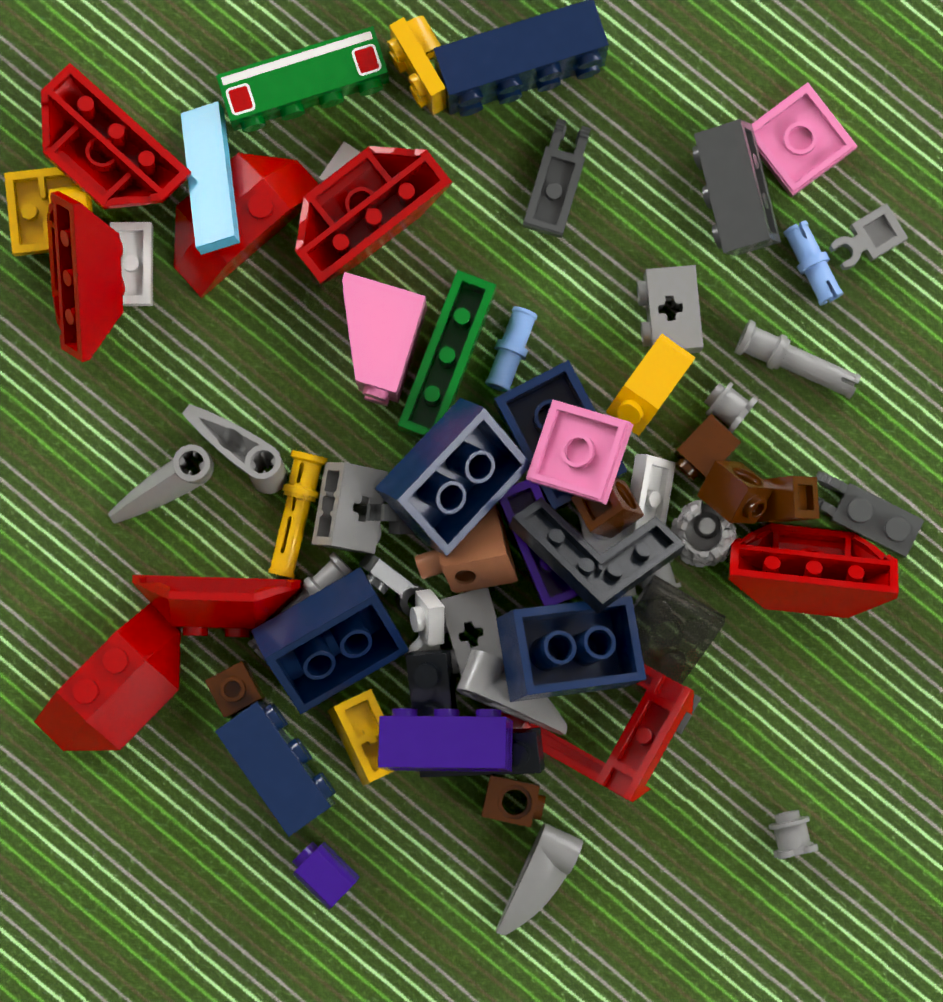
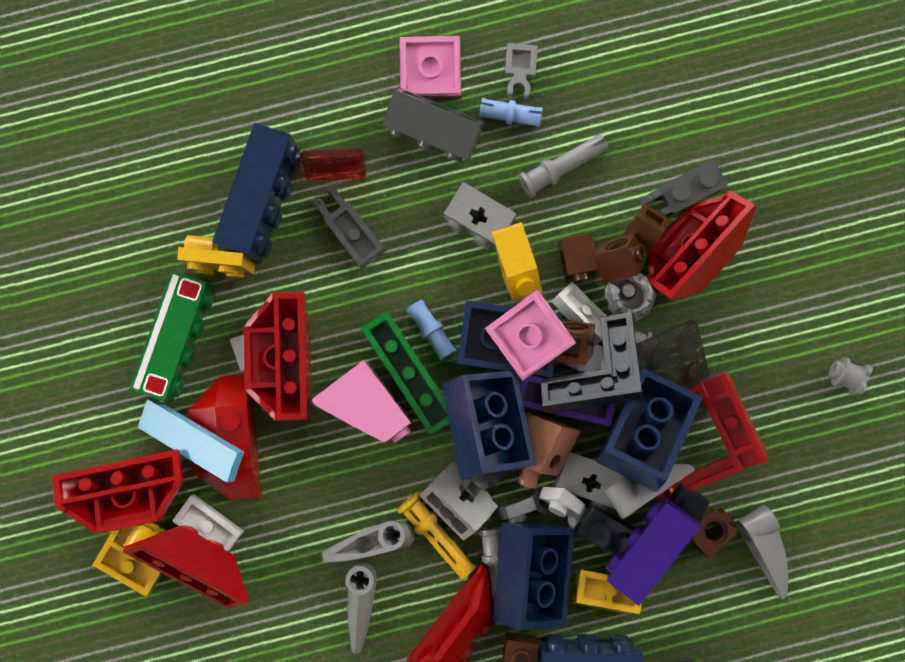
camera: 50 degrees left, 0 degrees up
light grey brick [704,382,758,433] -> none
none -> clear red slope [301,149,366,181]

